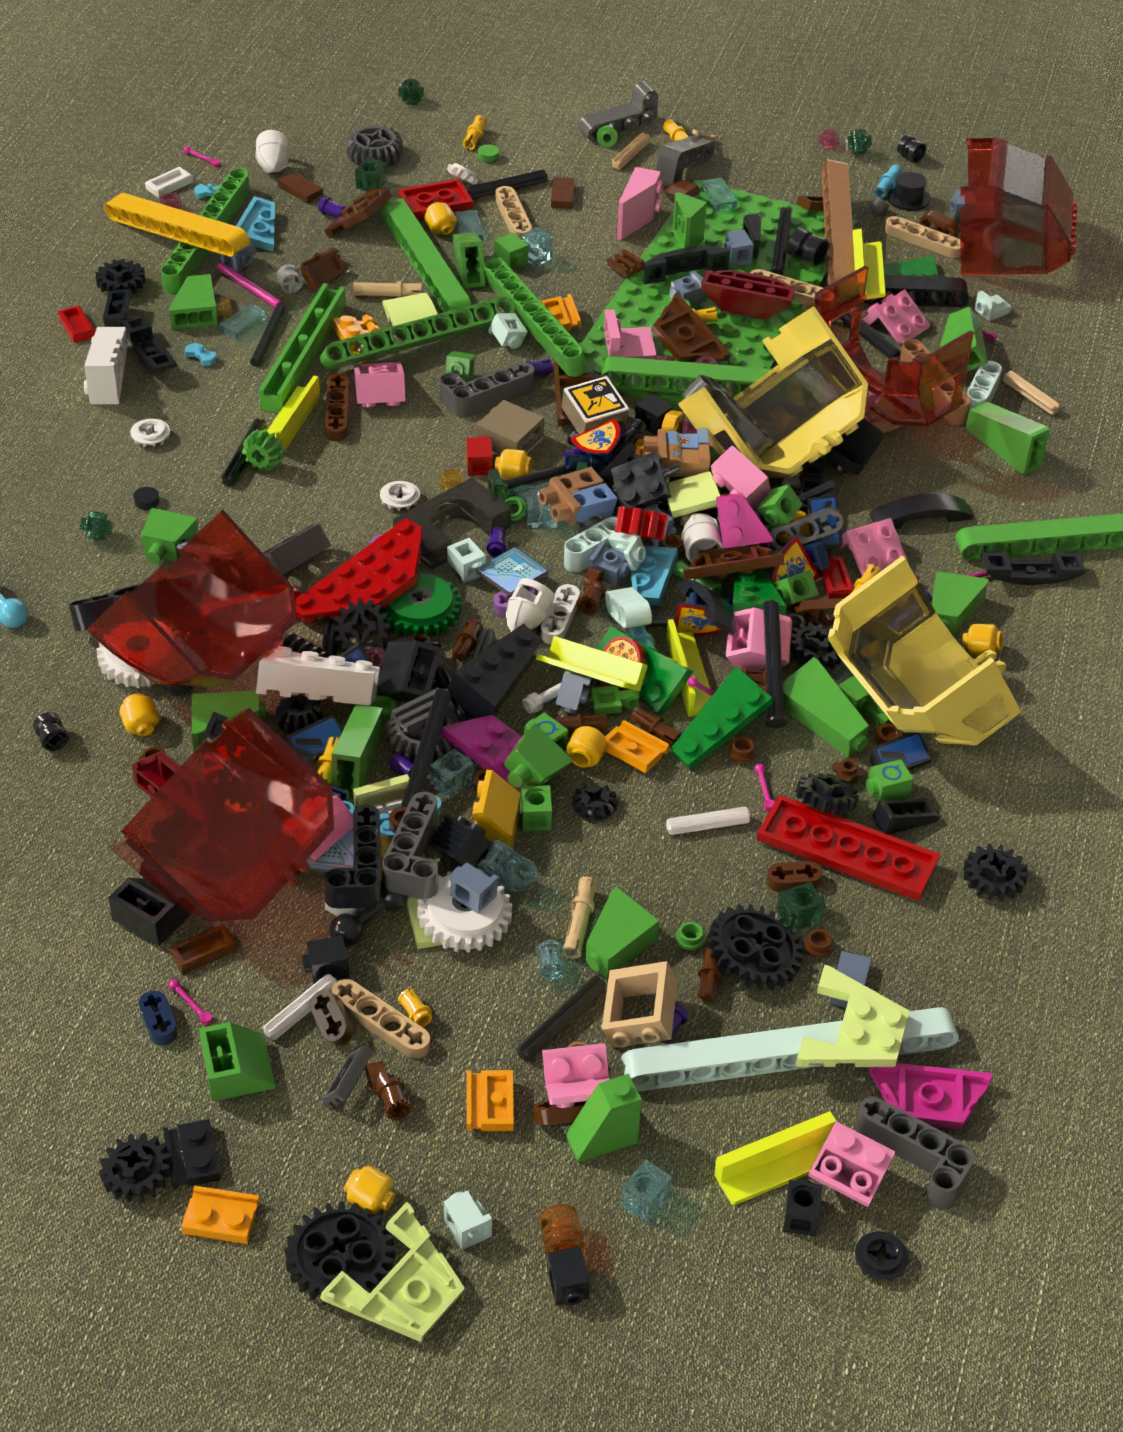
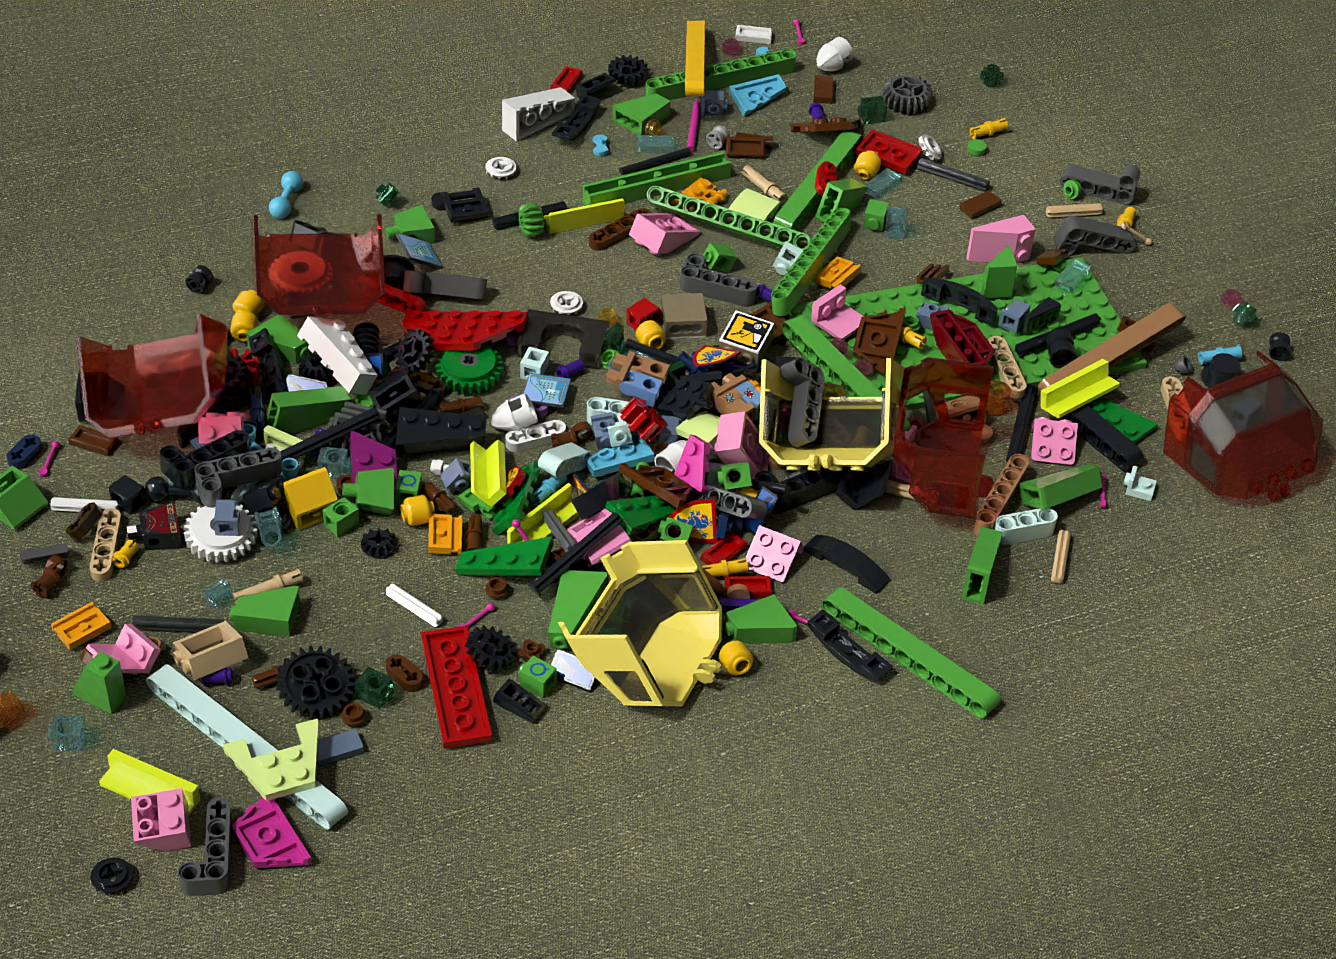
camera: 50 degrees right, 0 degrees up
tan beam [496,186,532,242] -> none
bright green plate [675,922,706,951] -> none
black brick [783,1180,822,1237] -> none
black gear [963,844,1028,901] -> none
none -> torso [127,502,182,550]
none -> yellow head [230,311,259,342]
none -> black plate [440,187,489,222]
none -> dark grey axle [543,509,576,553]
none -> red plate [815,161,838,196]

